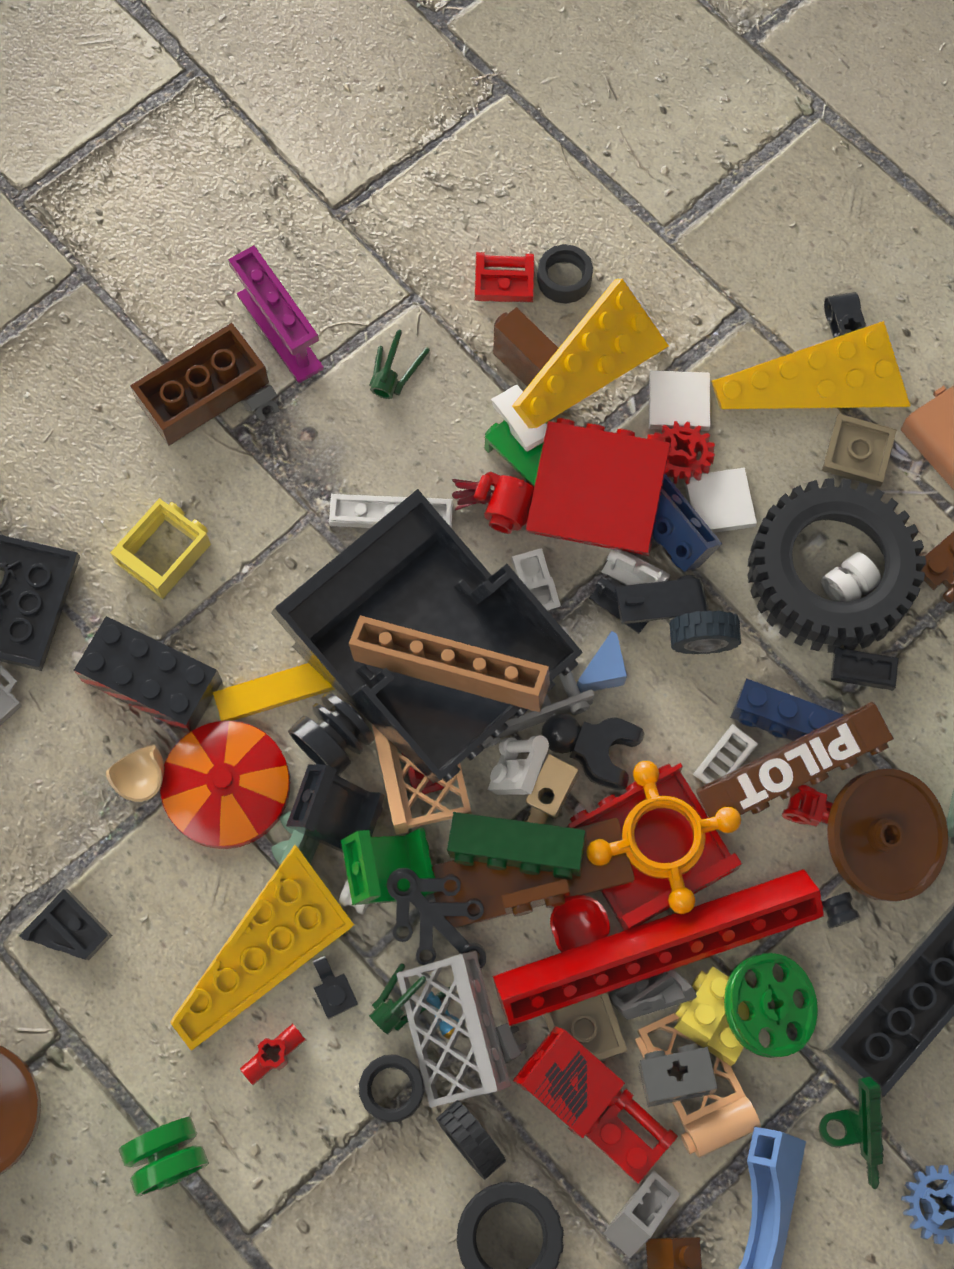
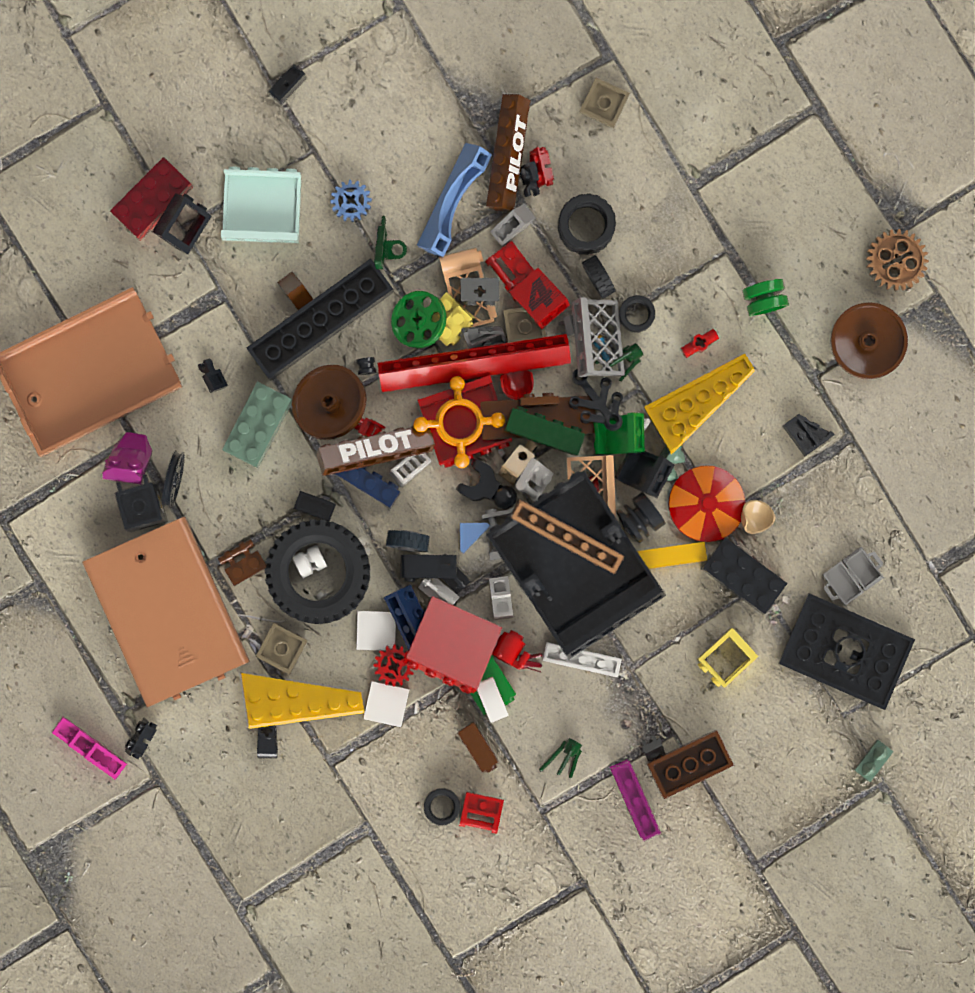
camera: 170 degrees left, 15 degrees up
black plate [313,956,359,1020] -> none
yellow wing [512,279,669,428] -> none

